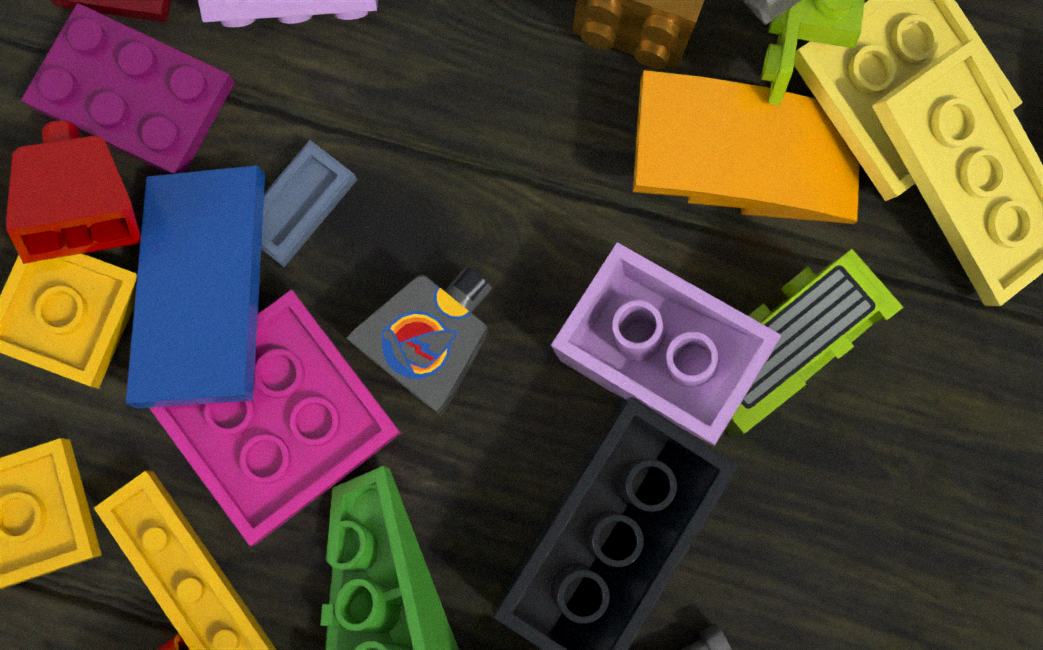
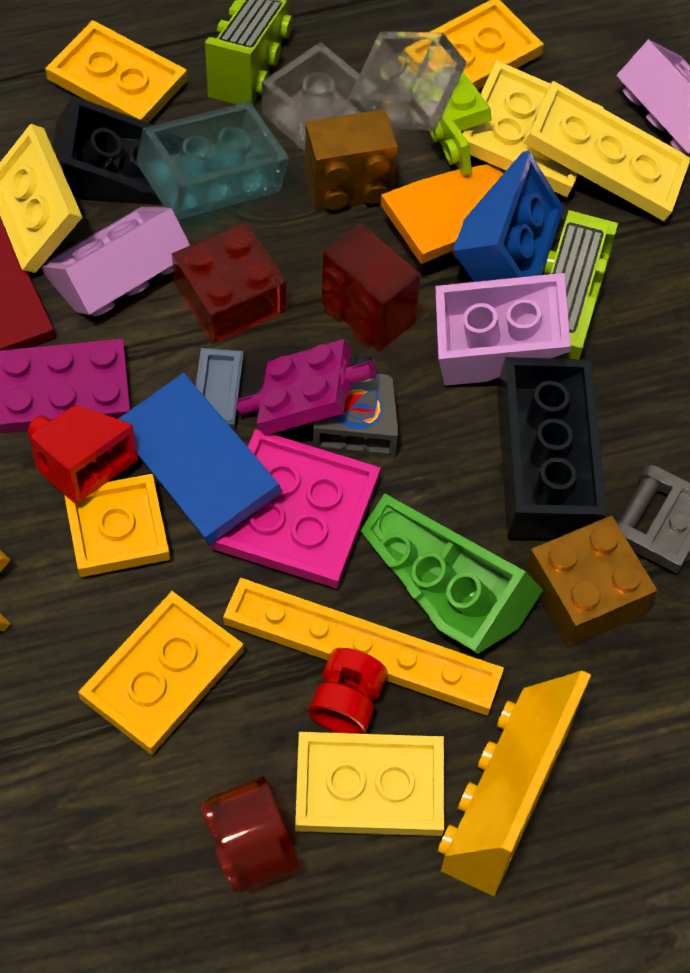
camera: 30 degrees left, 20 degrees down
none -> clear red brick [171,221,287,344]
none -> magenta plate [236,339,377,435]
none -> clear red brick [322,223,421,352]
none -> blue slope [453,151,564,282]

